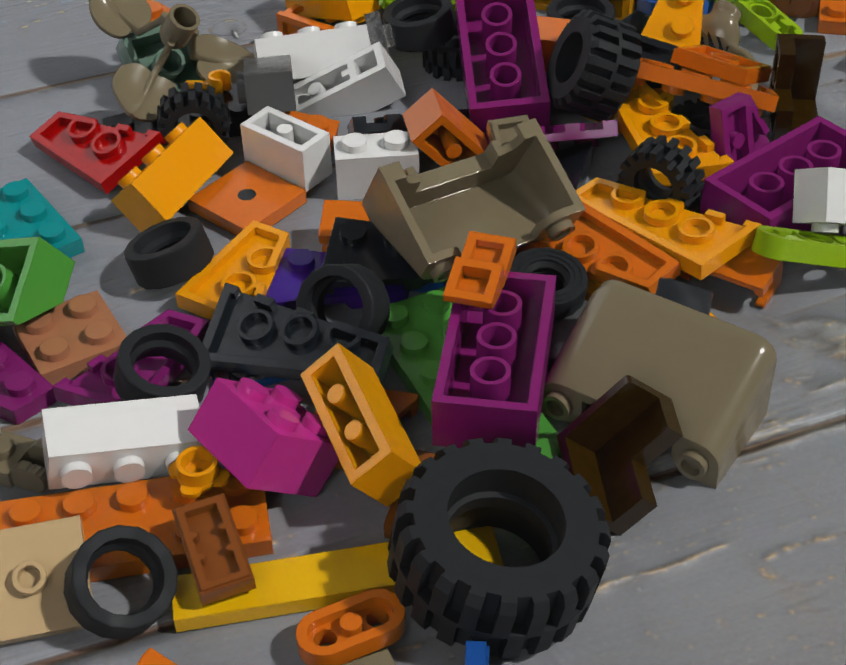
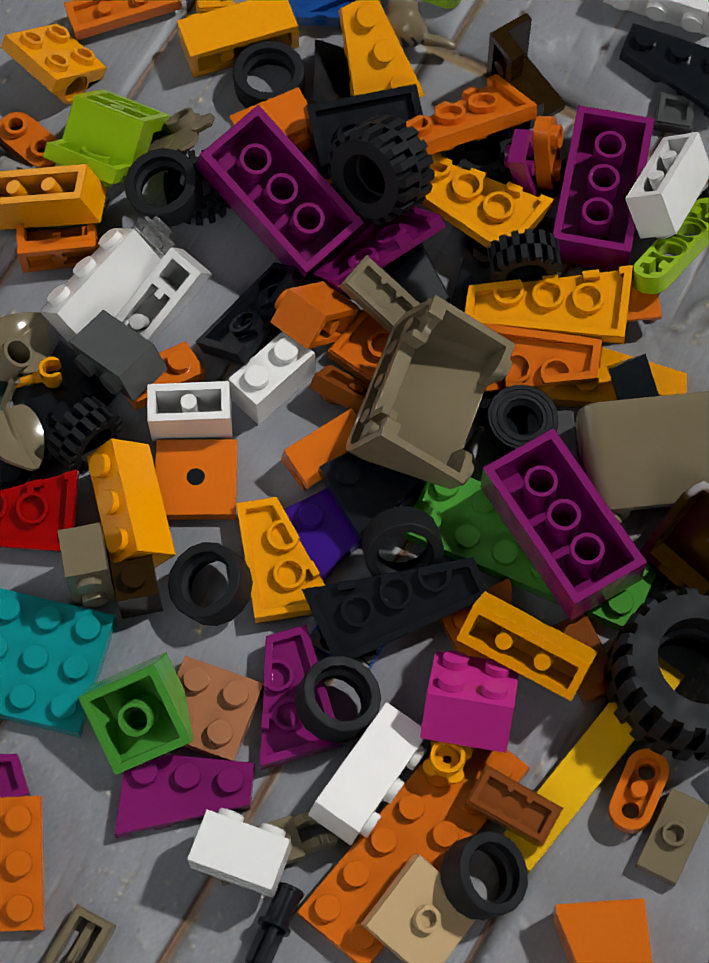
camera: 40 degrees left, 25 degrees up
orange slope [443,231,517,310] -> none
orange tile [670,44,773,86] -> none
none -> dark tan brick [57,523,116,608]
none -> dark brown brick [110,555,163,619]
none -> orange plate [533,116,566,190]

